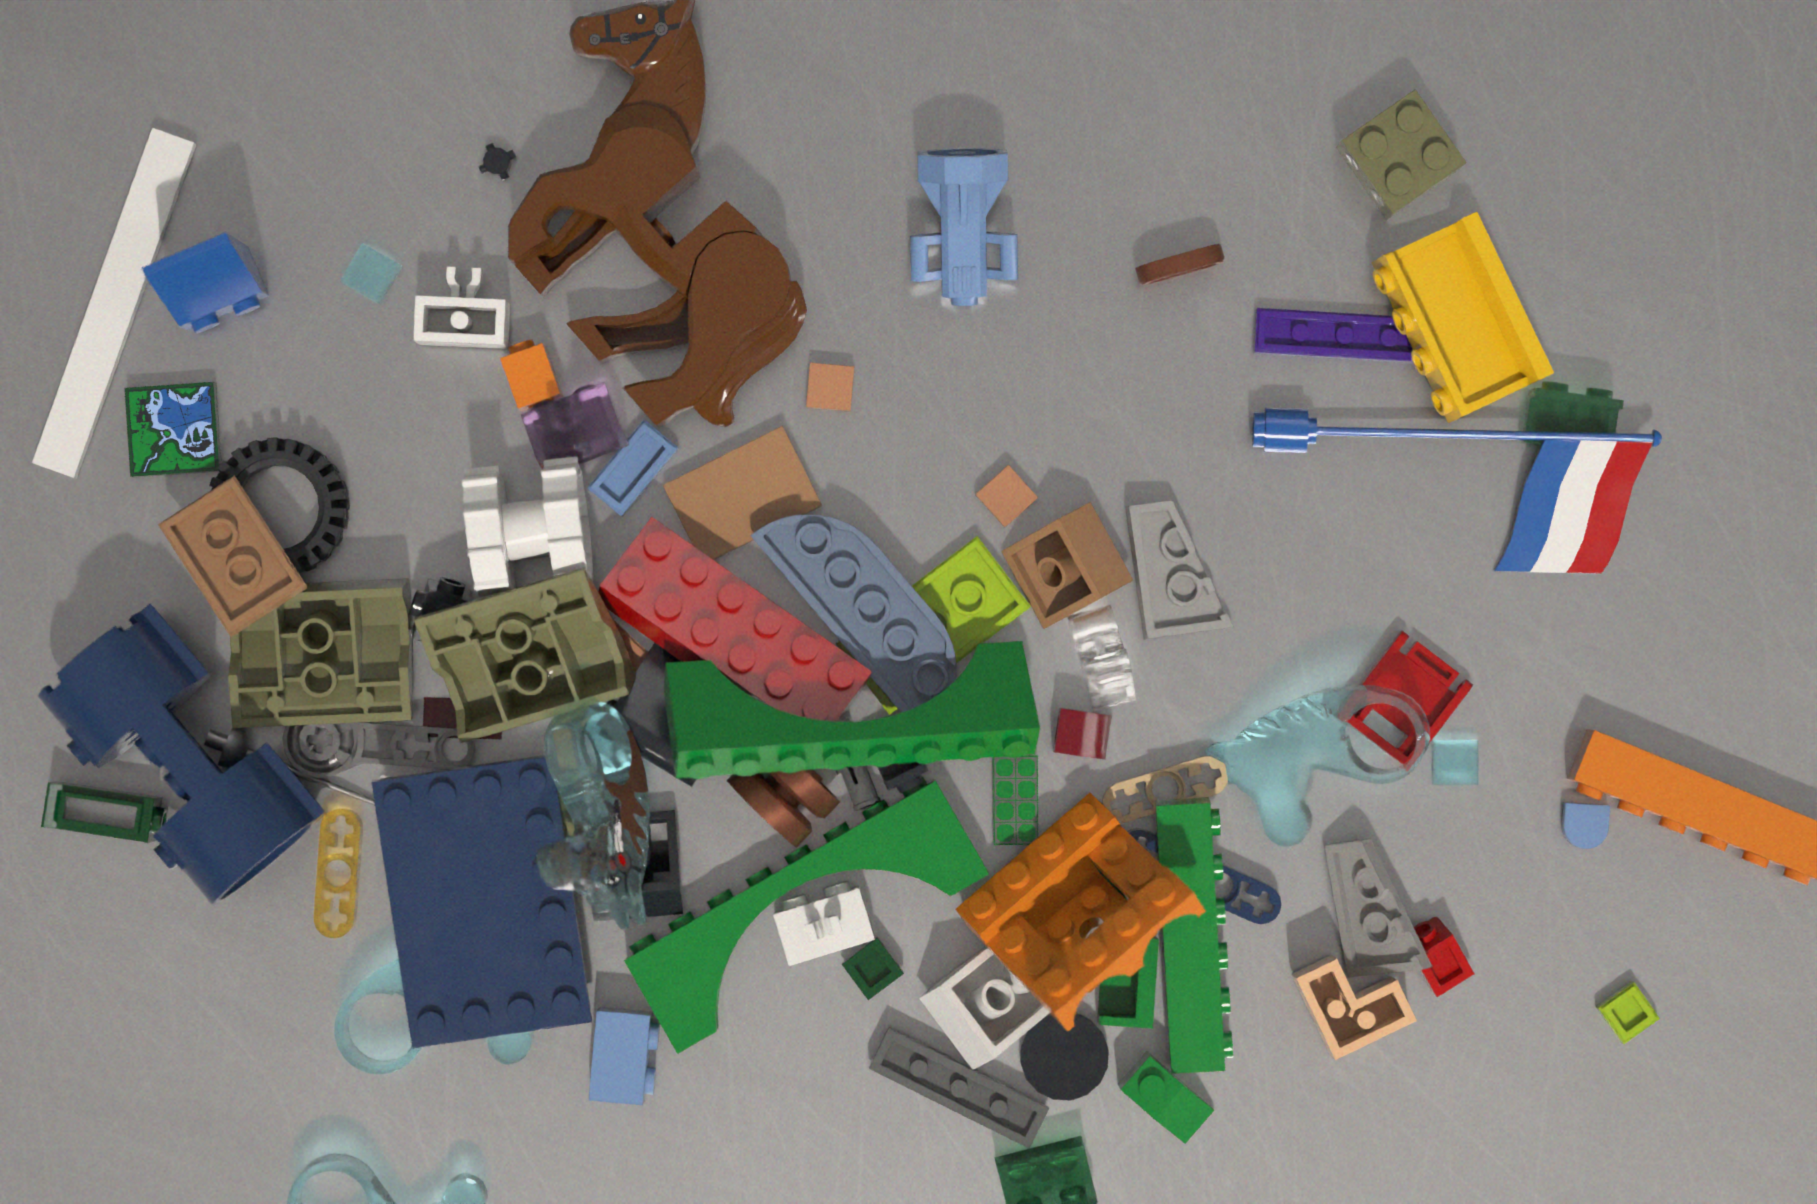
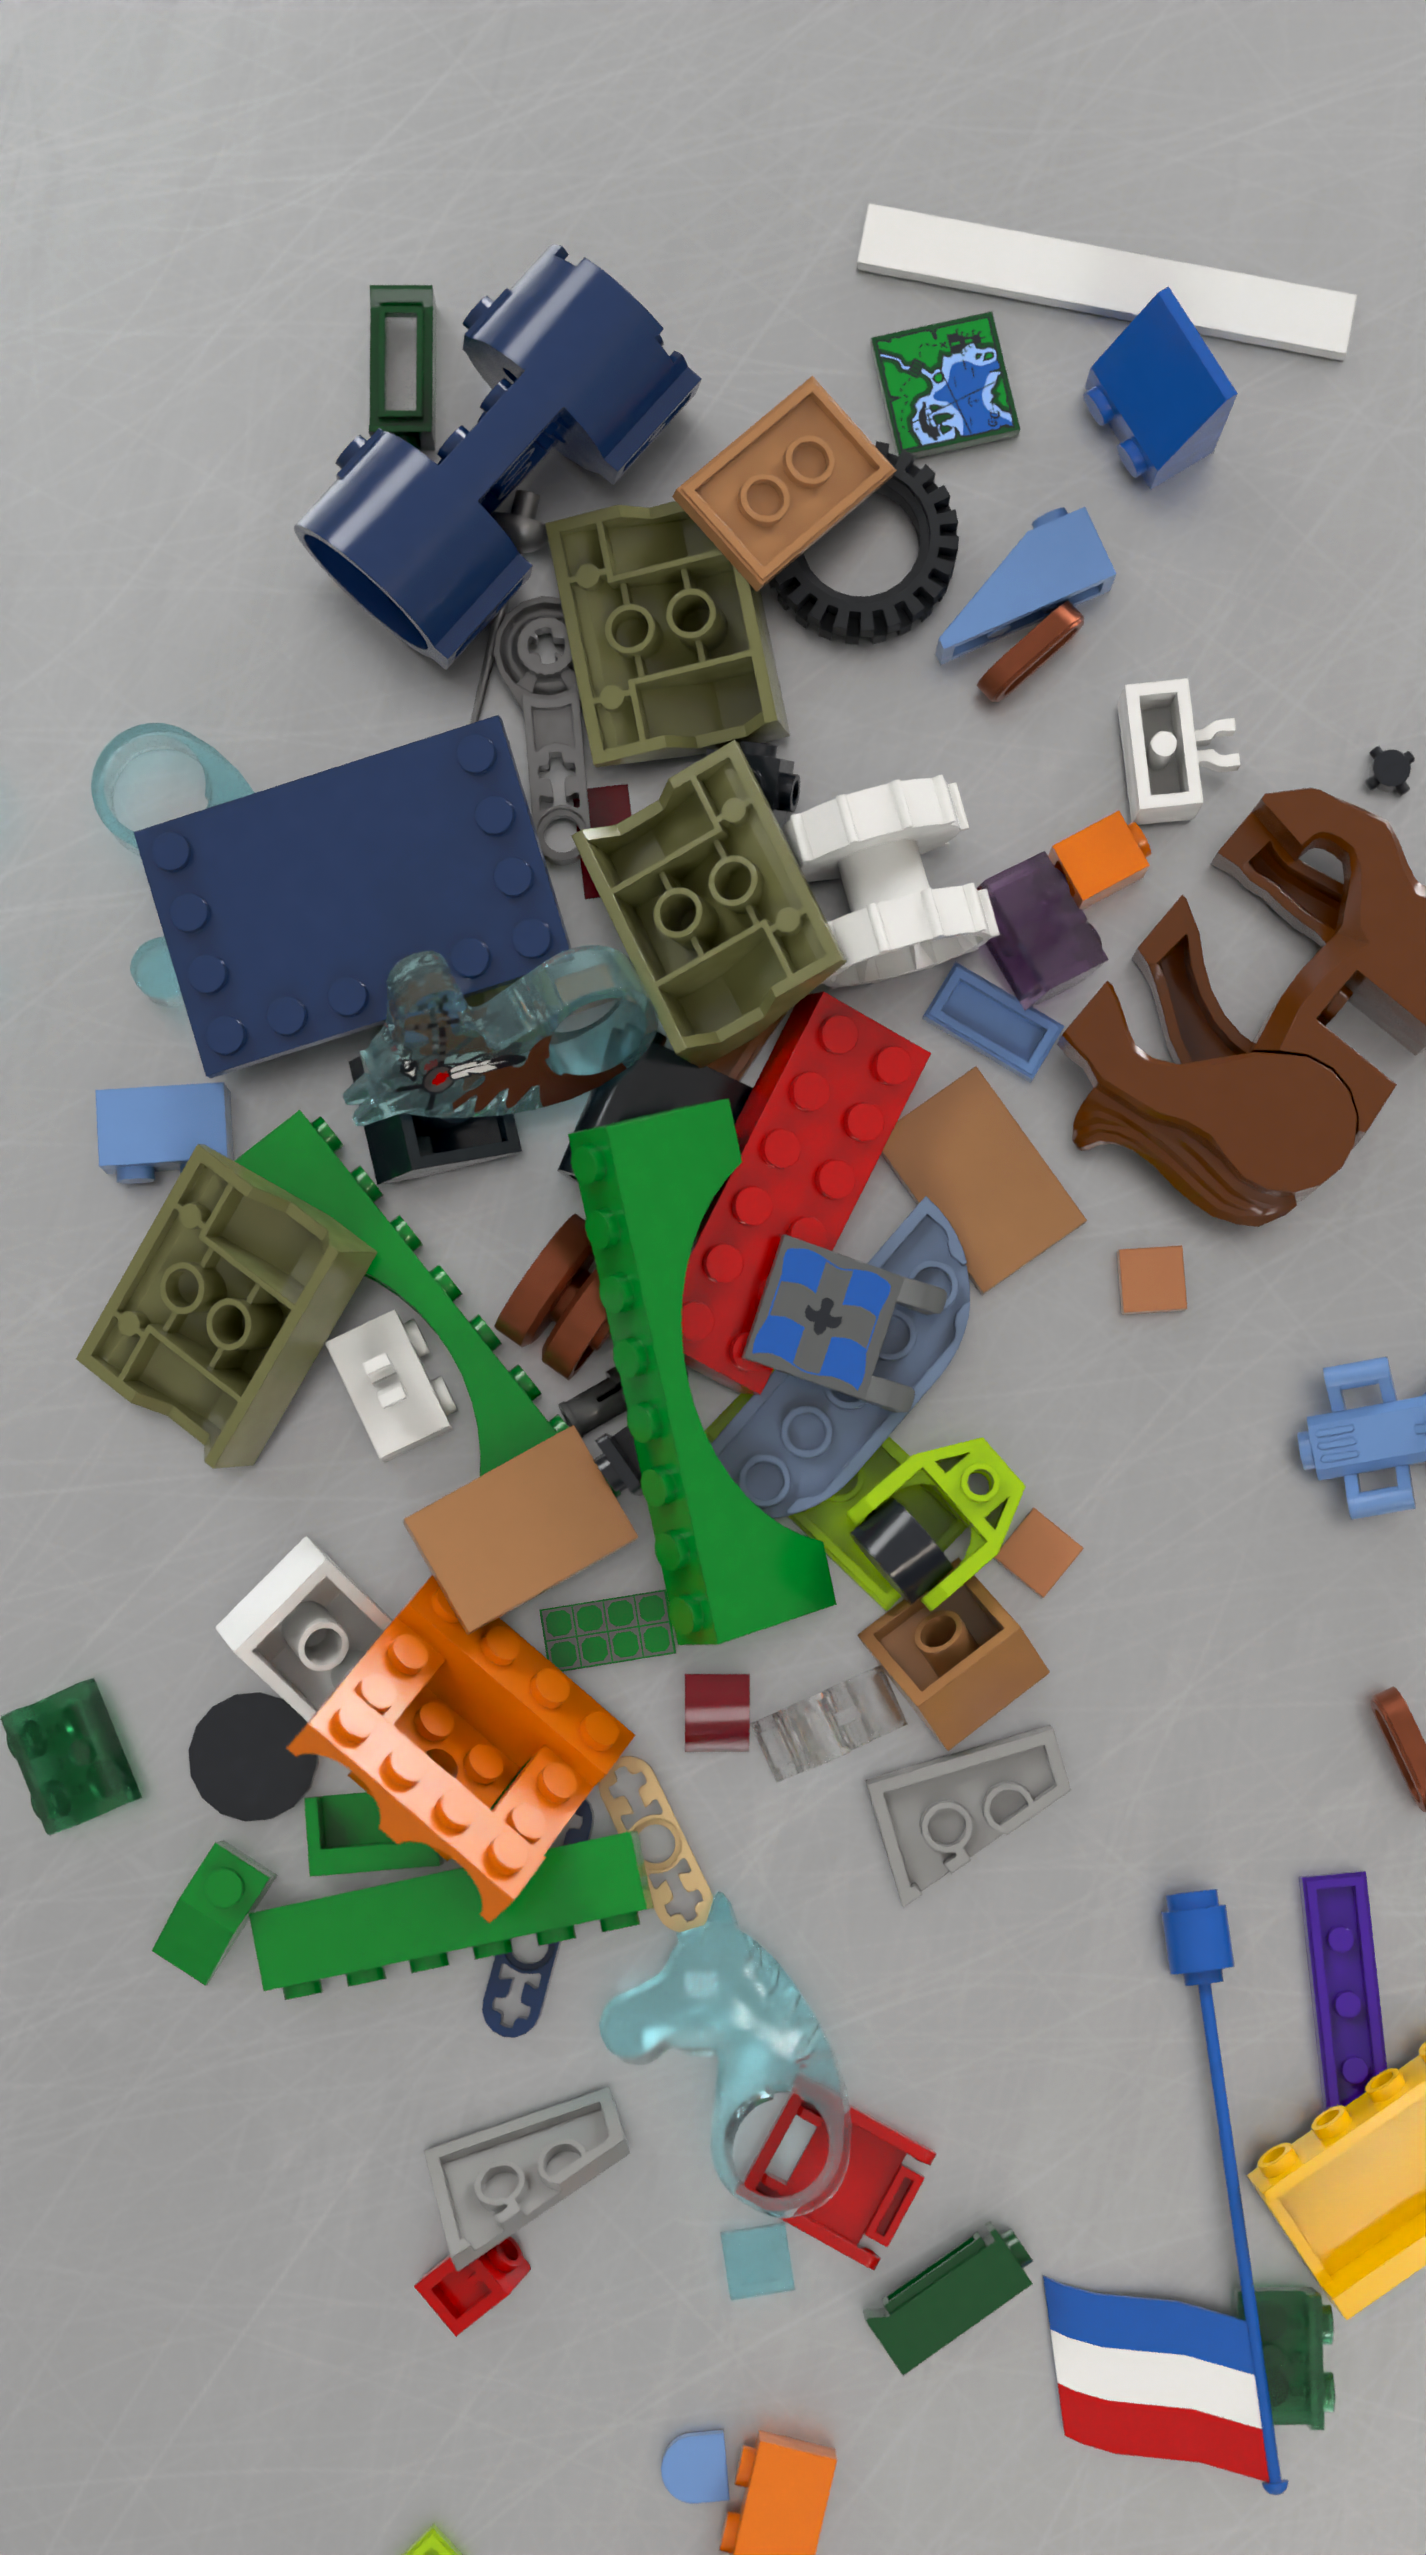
camera: 80 degrees right, 5 degrees down
clear yellow beam [314,808,363,938] -> none
clear light blue tile [340,243,403,305] -> none
dark green plate [841,937,904,1000] -> none
dark grey plate [869,1027,1049,1149] -> none
light nougat brick [1291,955,1417,1060] -> none
none -> olive piece [76,1144,378,1469]
none -> medium nougat tile [403,1425,638,1636]
none -> dark grey flag [741,1234,947,1413]
none -> lime piece [845,1437,1026,1612]
none -> dark green window [863,2221,1033,2376]
none -> medium blue slope [935,507,1116,665]
none -> copper tile [977,601,1085,702]

